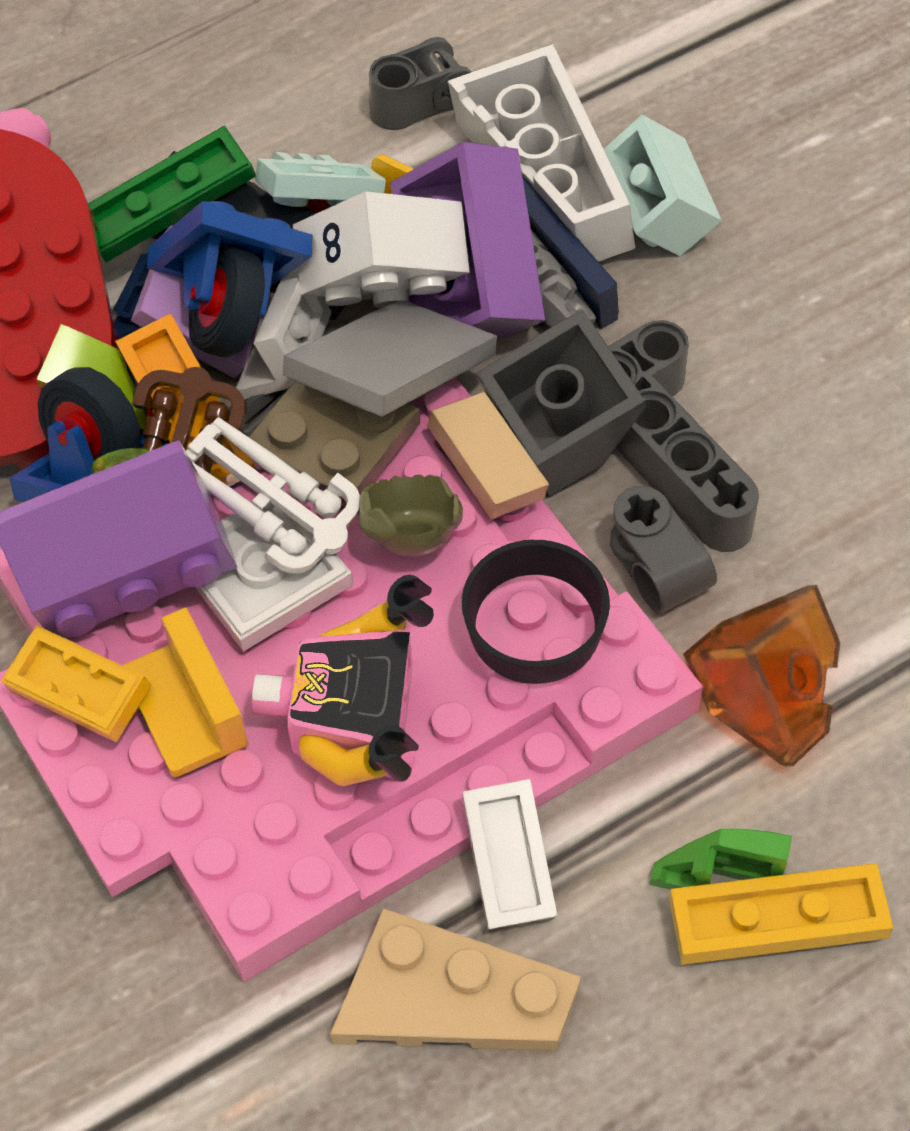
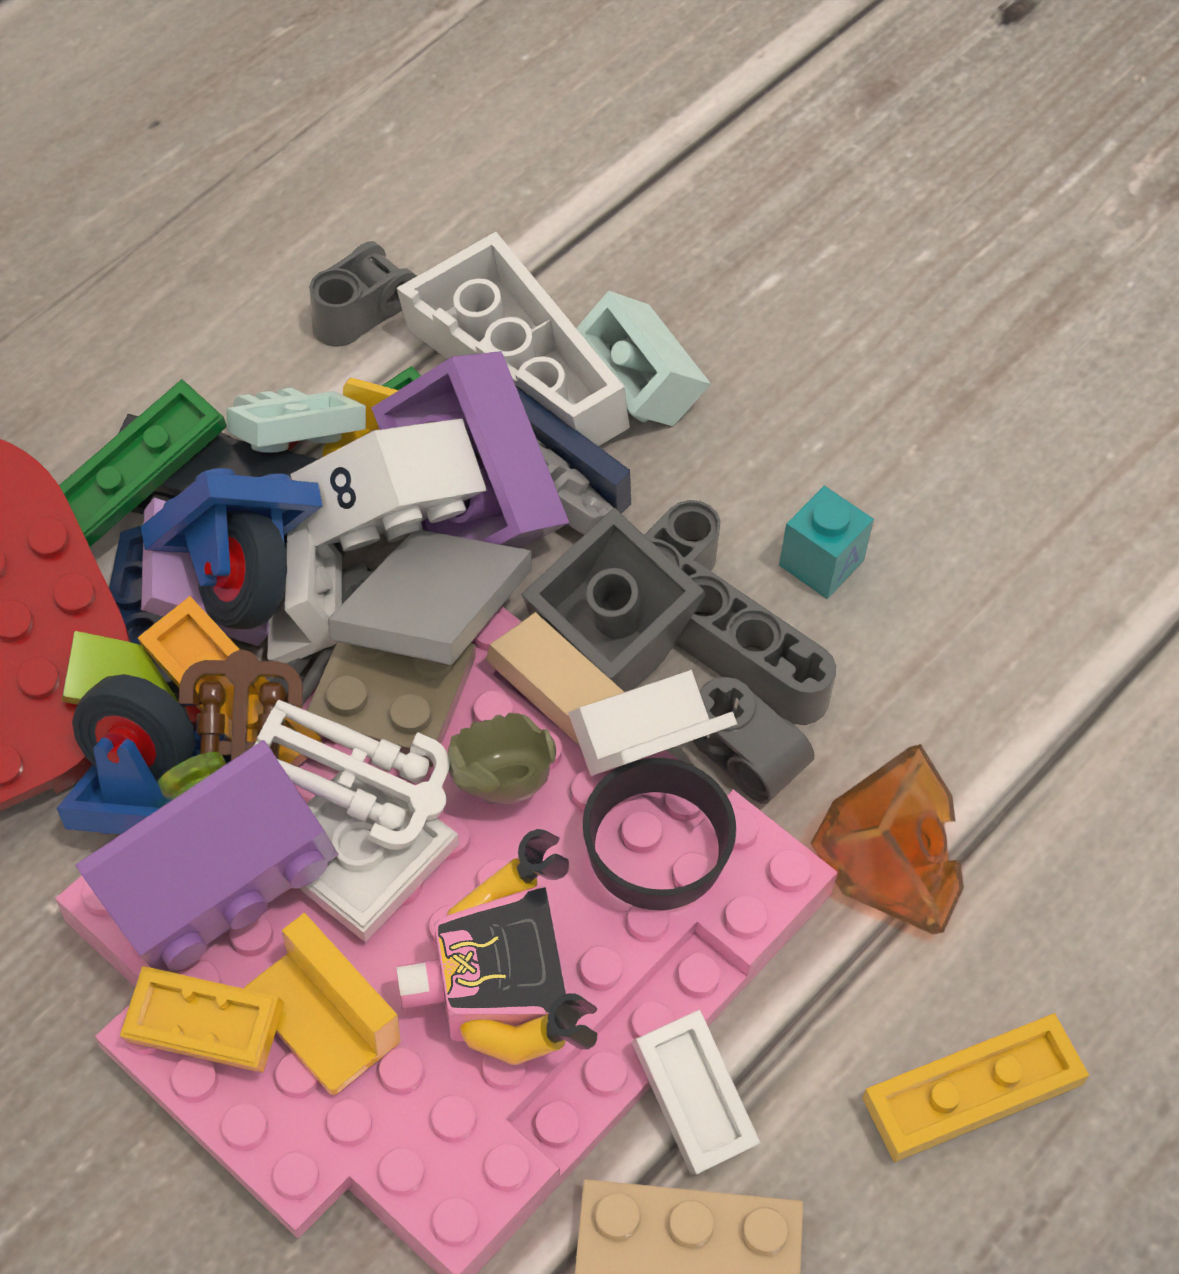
camera: 20 degrees left, 0 degrees up
bright green slope [650,829,792,890] -> none
none -> white panel [568,670,737,776]
none -> teal brick [779,485,874,599]

